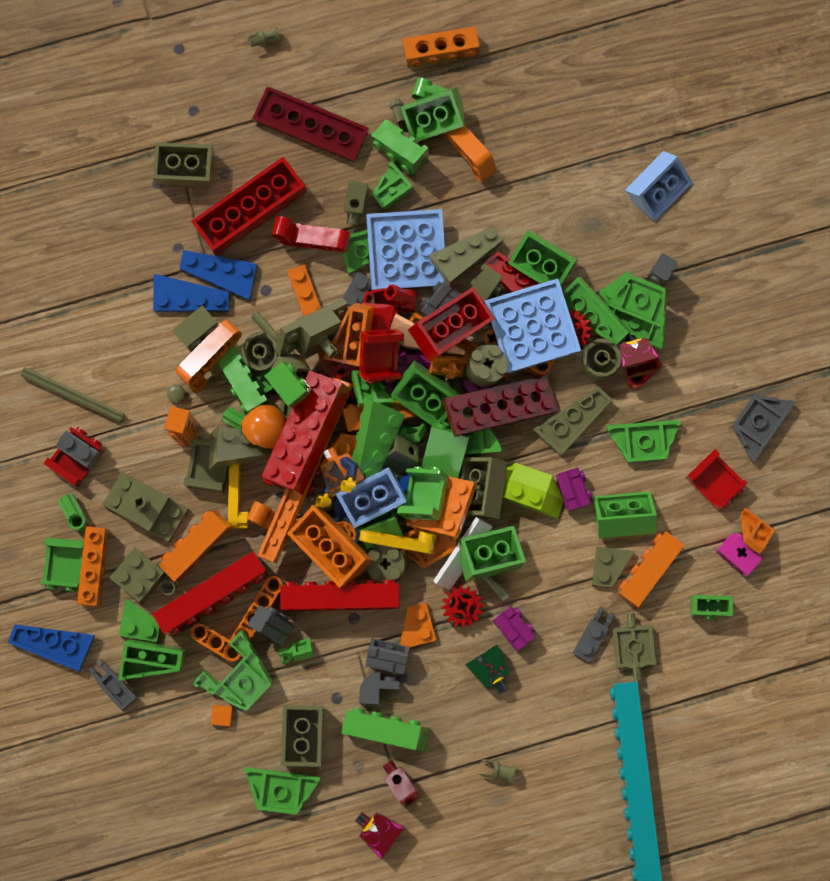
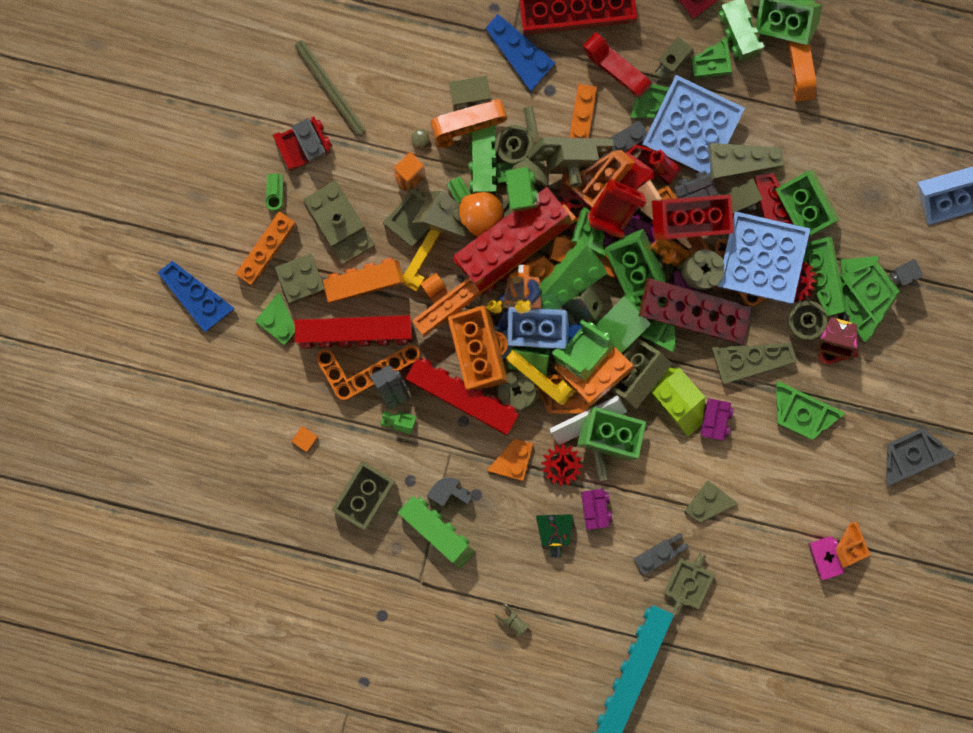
camera: 30 degrees right, 5 degrees up
bright green panel [40,537,84,592] -> none
dark grey hinge [88,659,138,712] -> none
bright green wedge [118,639,187,681] -> none
blue wing [153,274,230,312] -> none
olive hinge [160,579,176,596] -> none
bright green wing [192,629,273,711] -> none
bright green wing [245,767,321,815] -> none
dark red torso [355,812,405,859] -> none
dark grey brick [365,638,410,675] -> none
torso [383,760,421,808] -> none
bright green wing [397,420,431,444] -> none
bright green slope [593,492,657,538] -> none
orange brick [618,531,684,608] -> none
red panel [685,449,748,511] -> none
bright green brick [690,595,733,620] -> none

